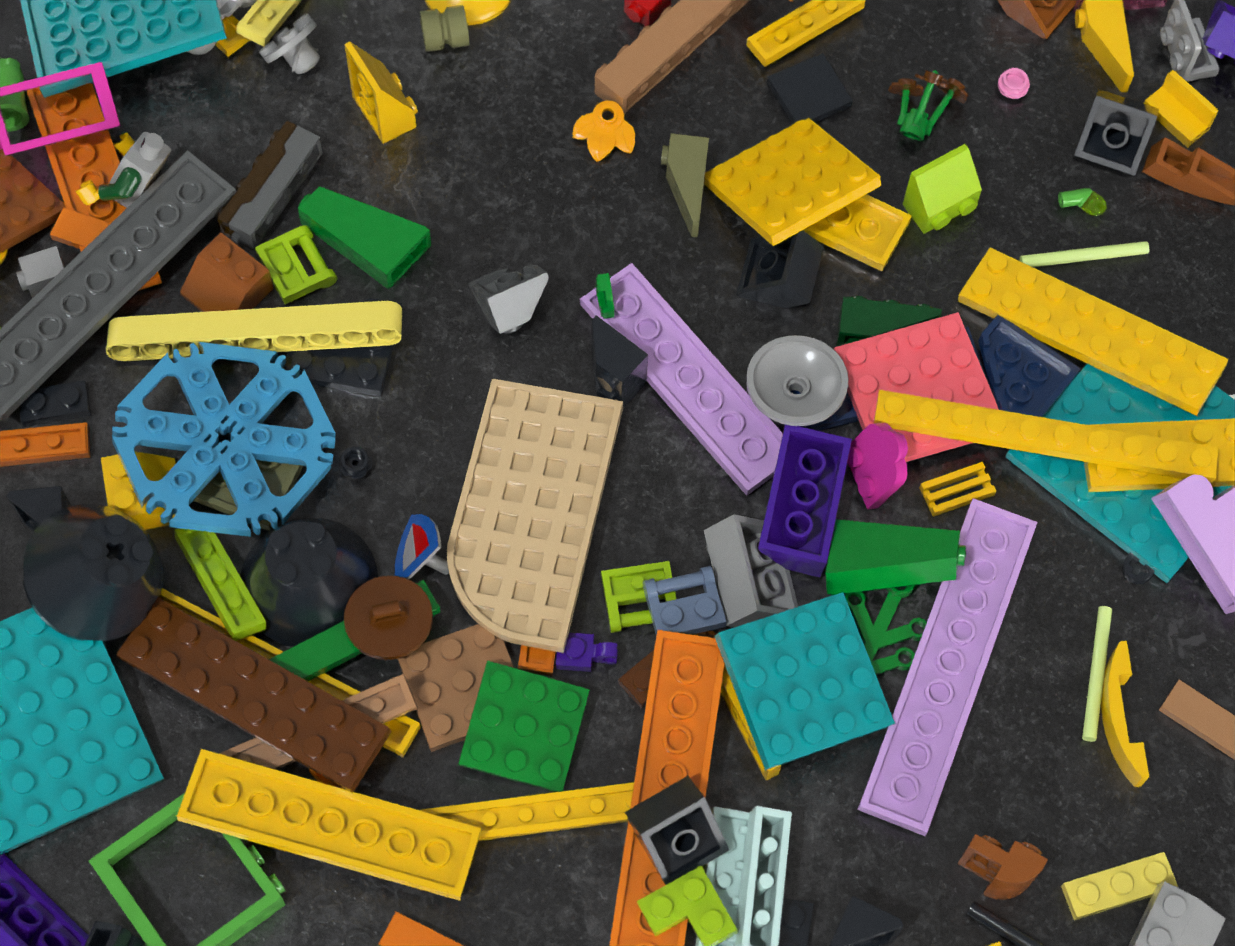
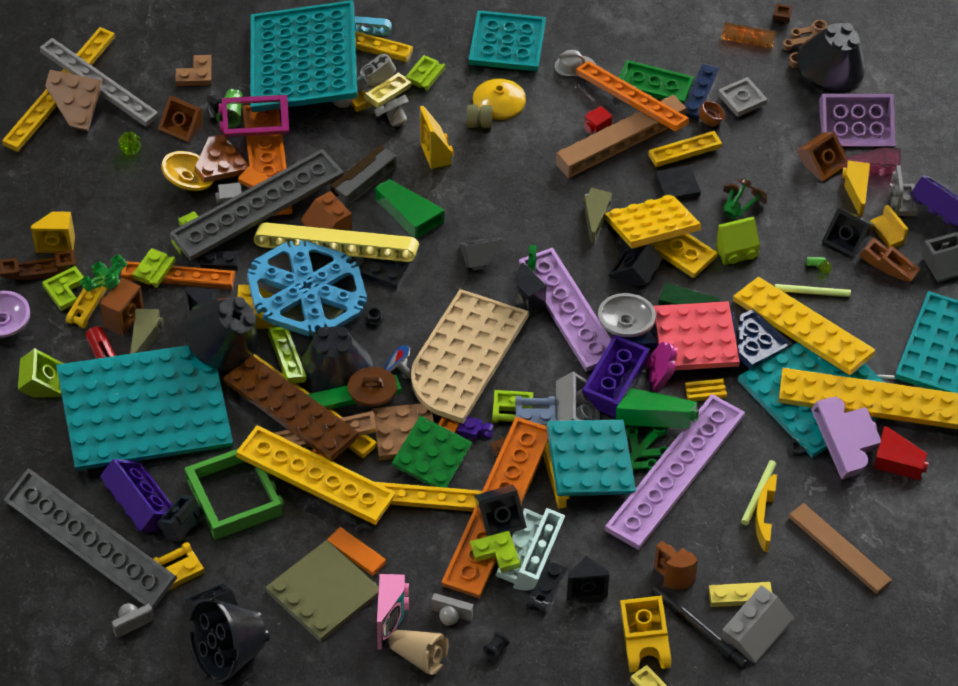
camera: 15 degrees right, 15 degrees down
torso [75,132,172,208] -> none
lime plate [255,225,338,304] -> none
light orange plate [573,100,635,162] -> none
yellow plate [874,390,1219,484] -> none
bright pink plate [998,68,1030,99] -> none

